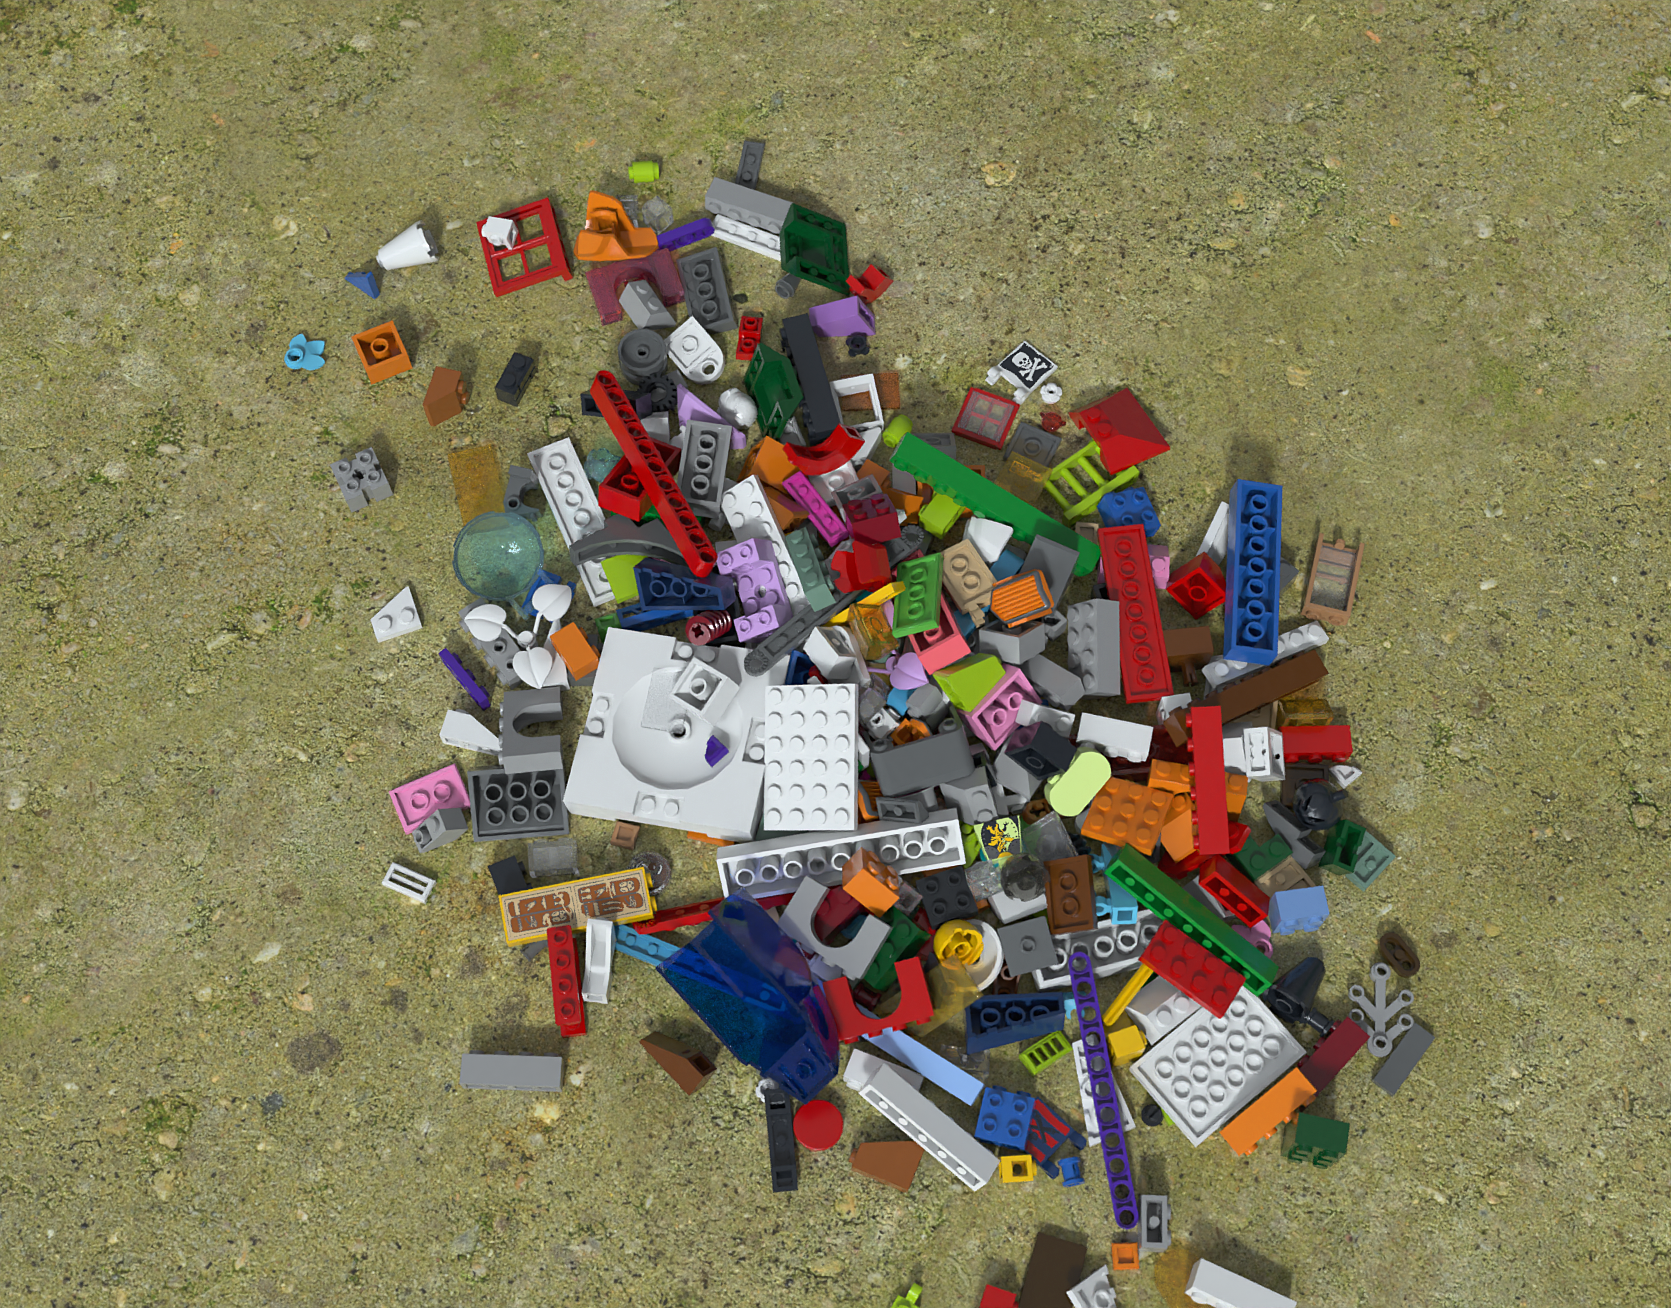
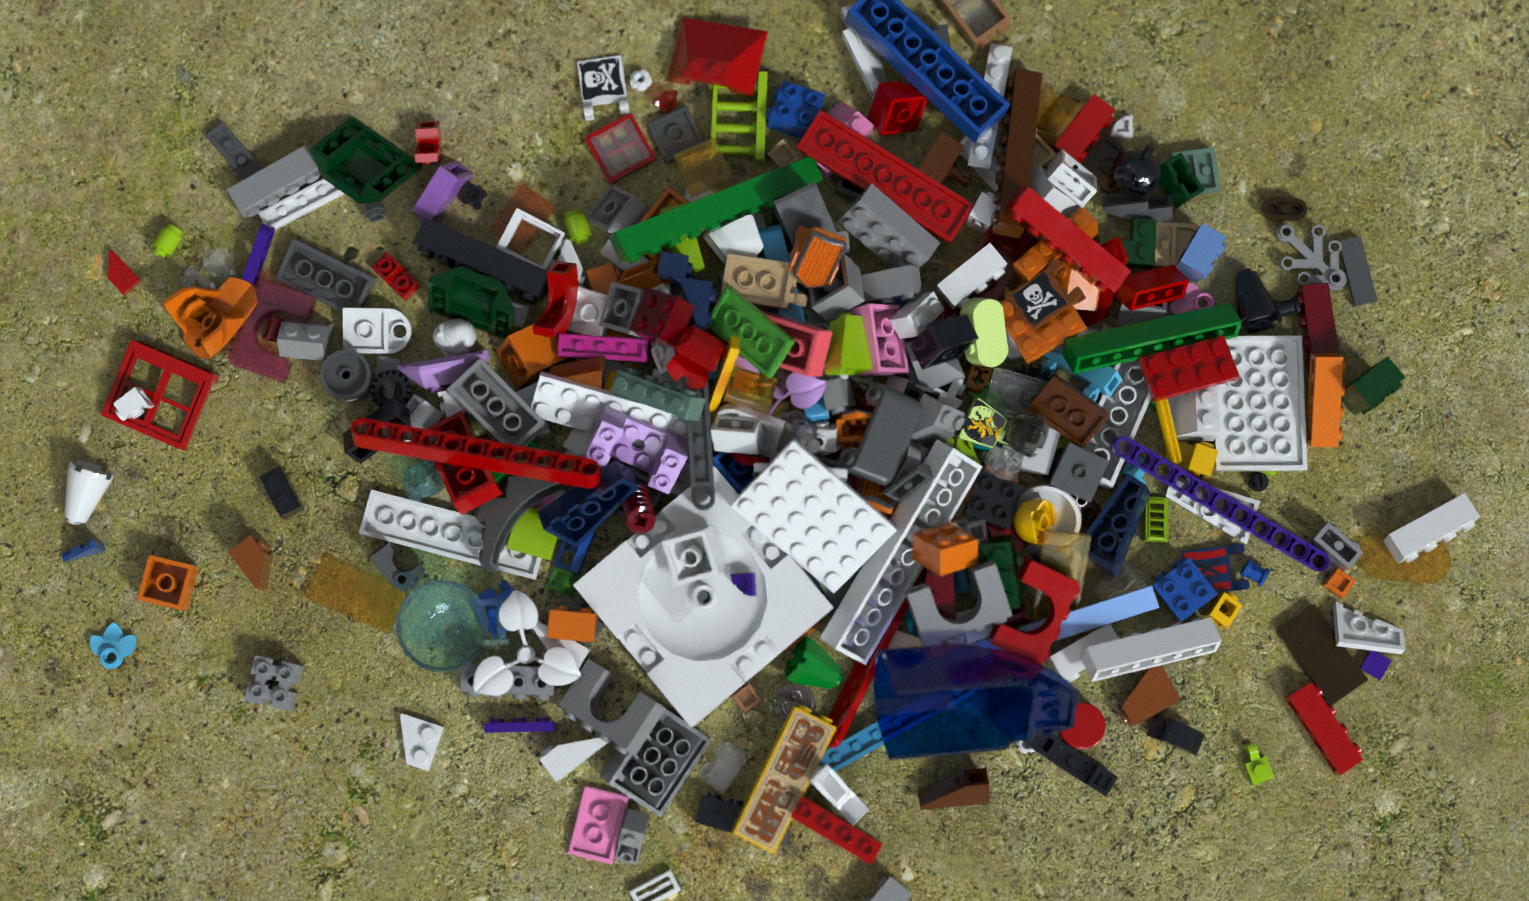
camera: 55 degrees left, 15 degrees up
none -> red tile [108,249,141,296]
none -> dark blue arch [658,251,717,332]
none -> green cone [783,637,843,689]
none -> flag [1009,258,1086,331]
none -> black brick [1146,714,1205,756]

